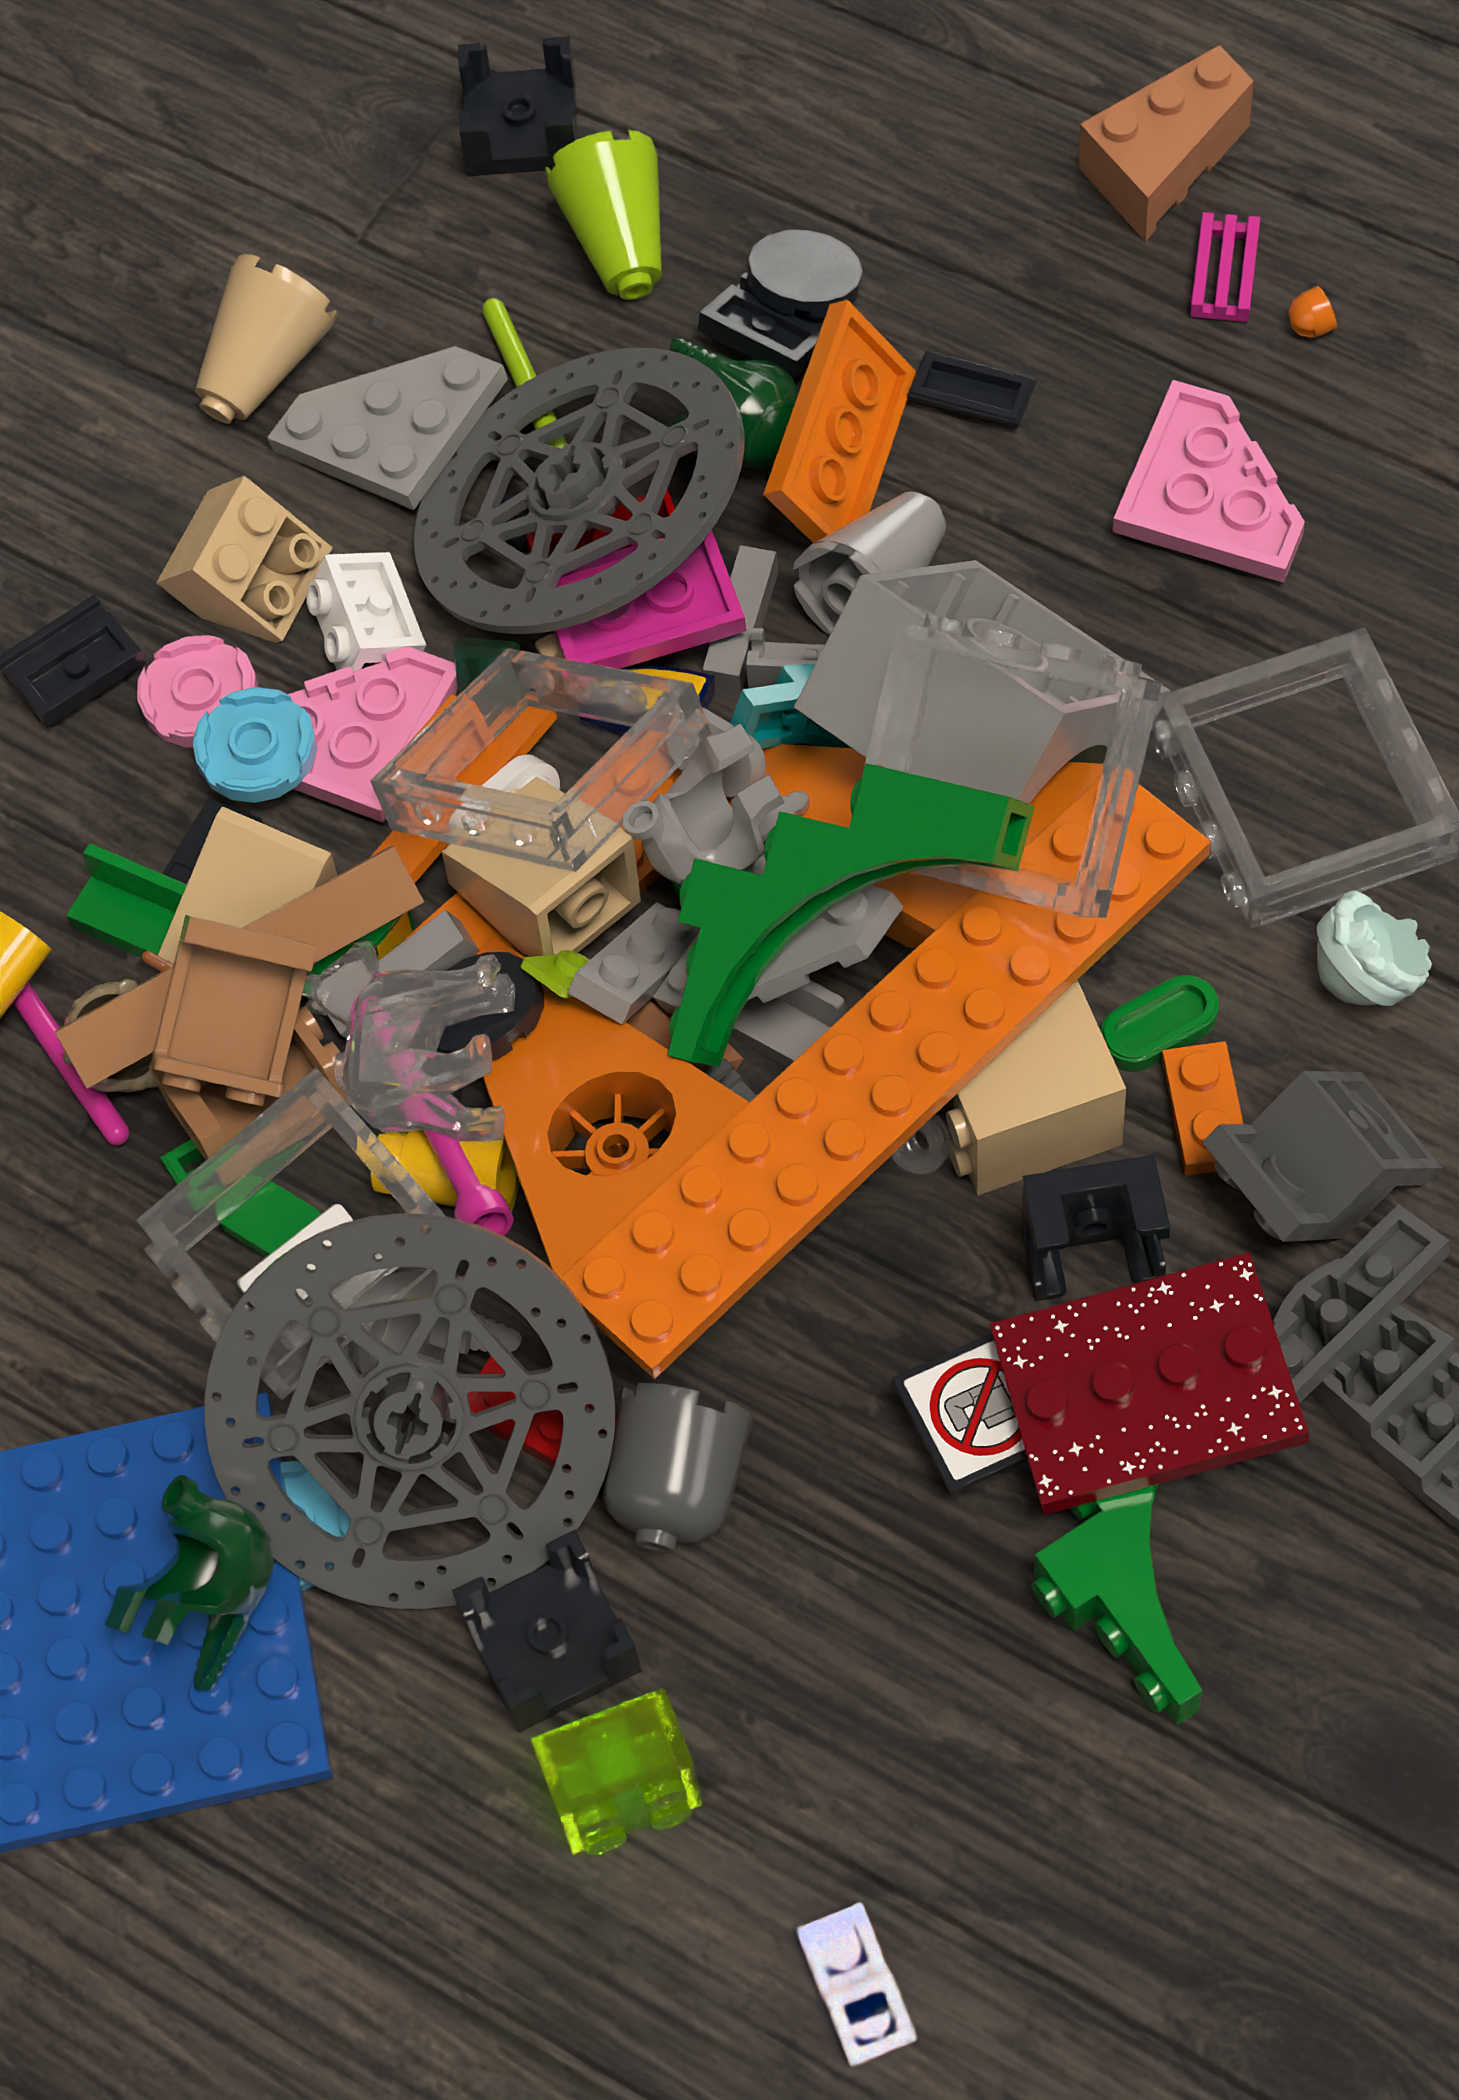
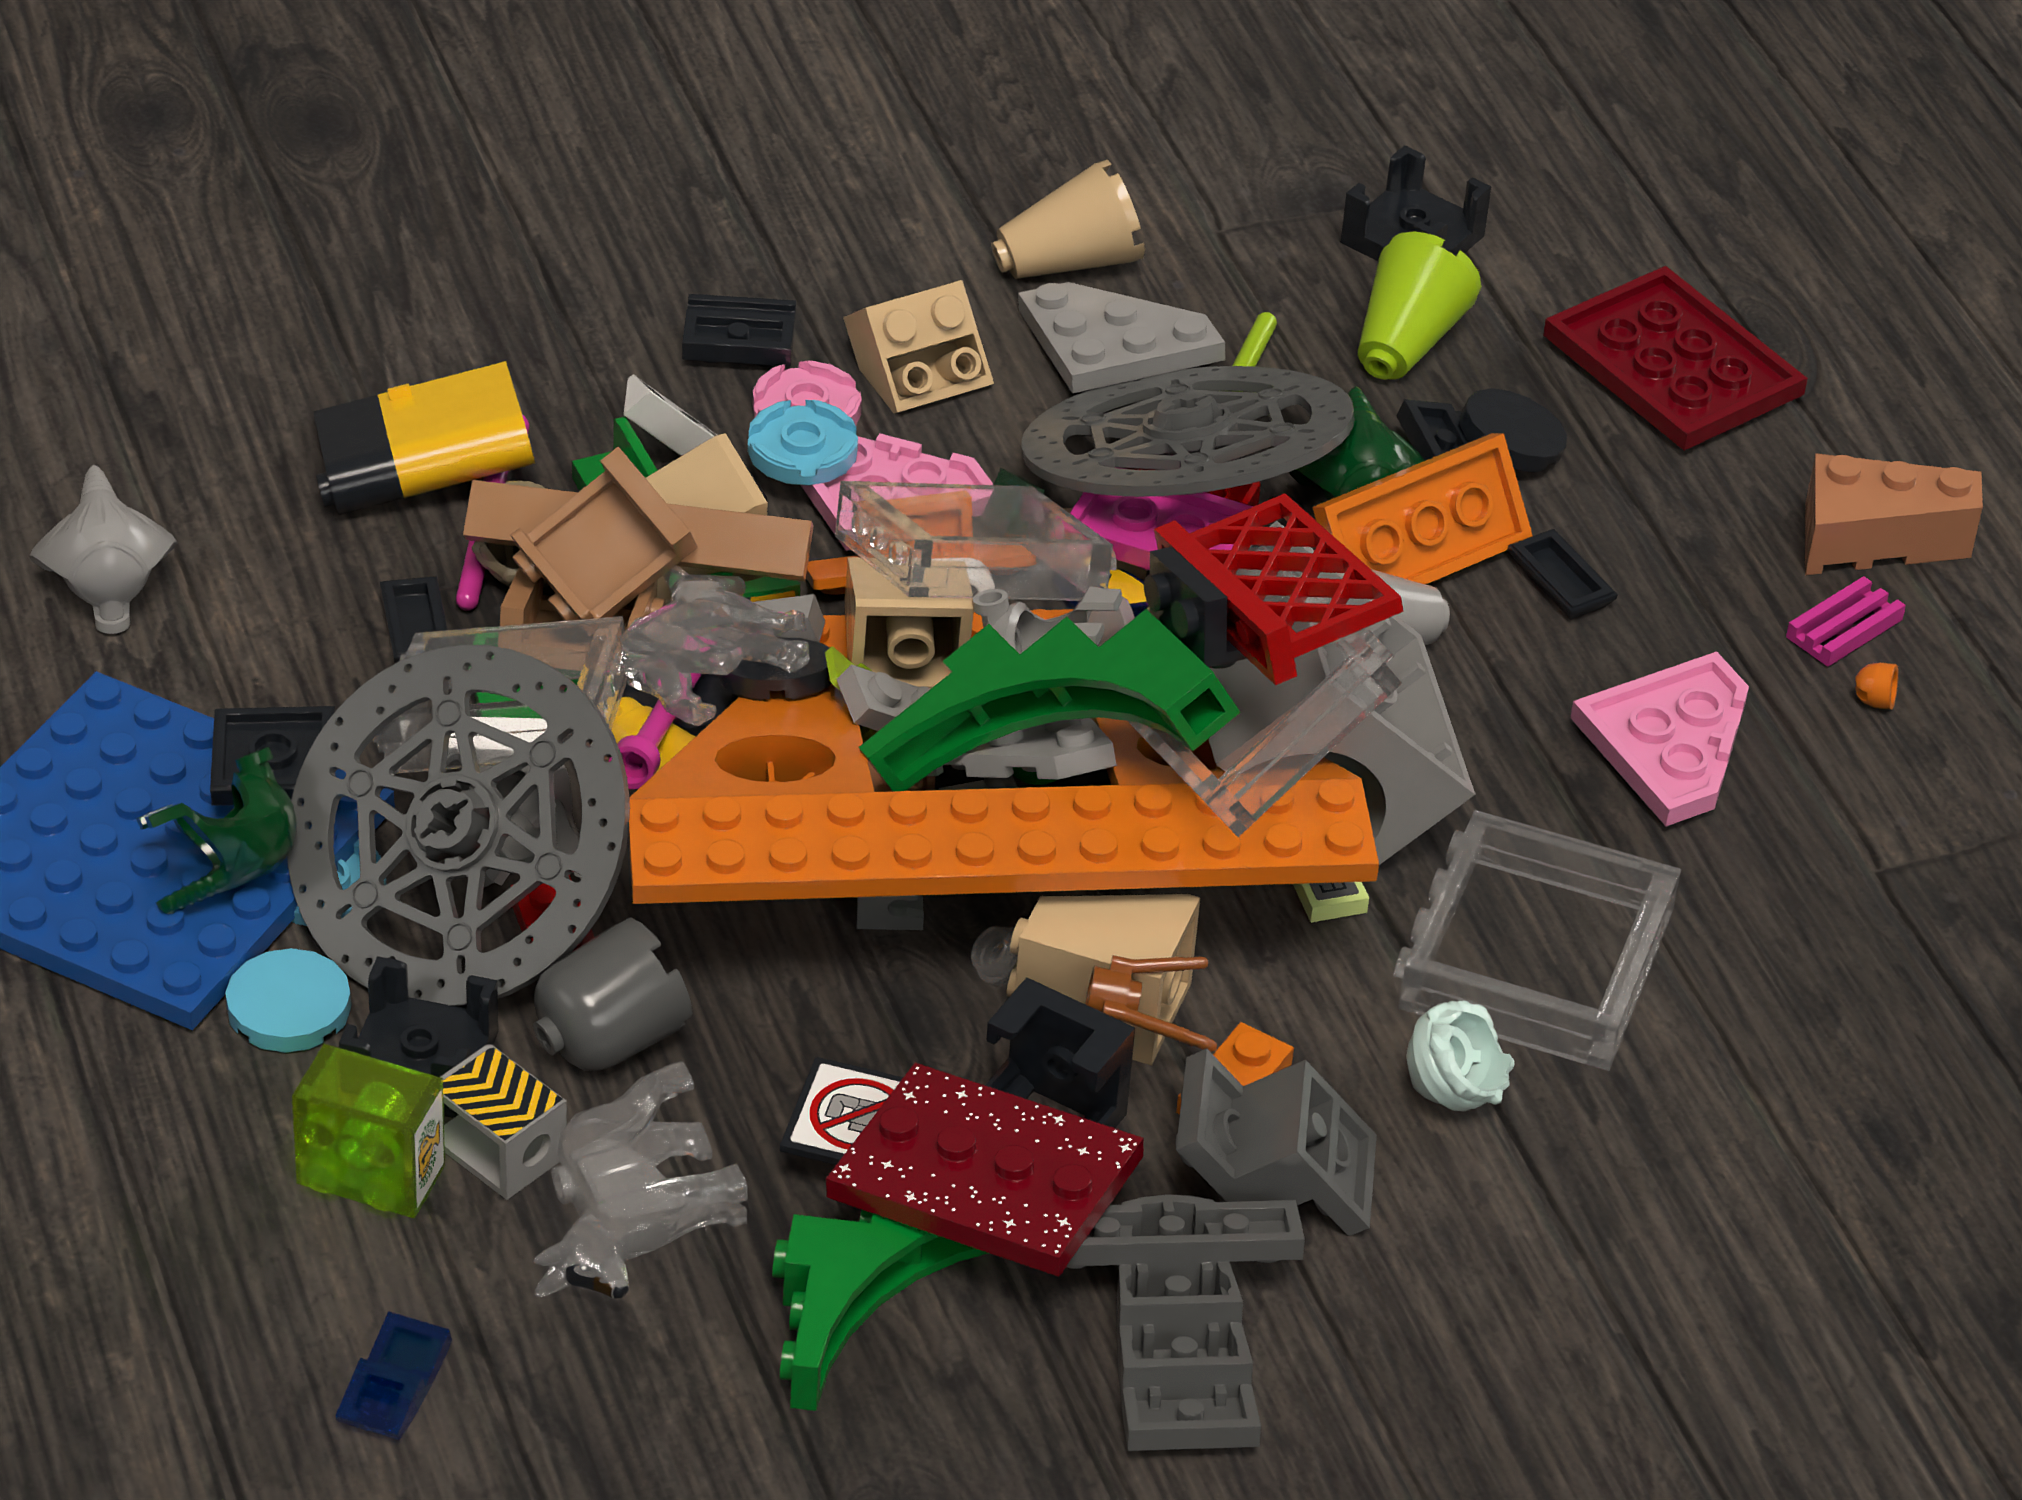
camera: 30 degrees right, 20 degrees down
white bracket [306,552,426,672] -> none
green tile [1101,975,1219,1072] -> none
none -> black plate [210,706,335,806]
none -> medium azure tile [225,948,351,1053]
none -> black tile [380,576,451,663]
none -> piece [431,1045,567,1200]
none -> clear animal [534,1061,747,1299]
none -> white slope [624,374,717,456]
none -> dark orange plant [1085,955,1217,1052]
none -> black bracket [1144,547,1247,669]
none -> red fence [1154,493,1404,686]
none -> dark red plate [1543,265,1808,451]

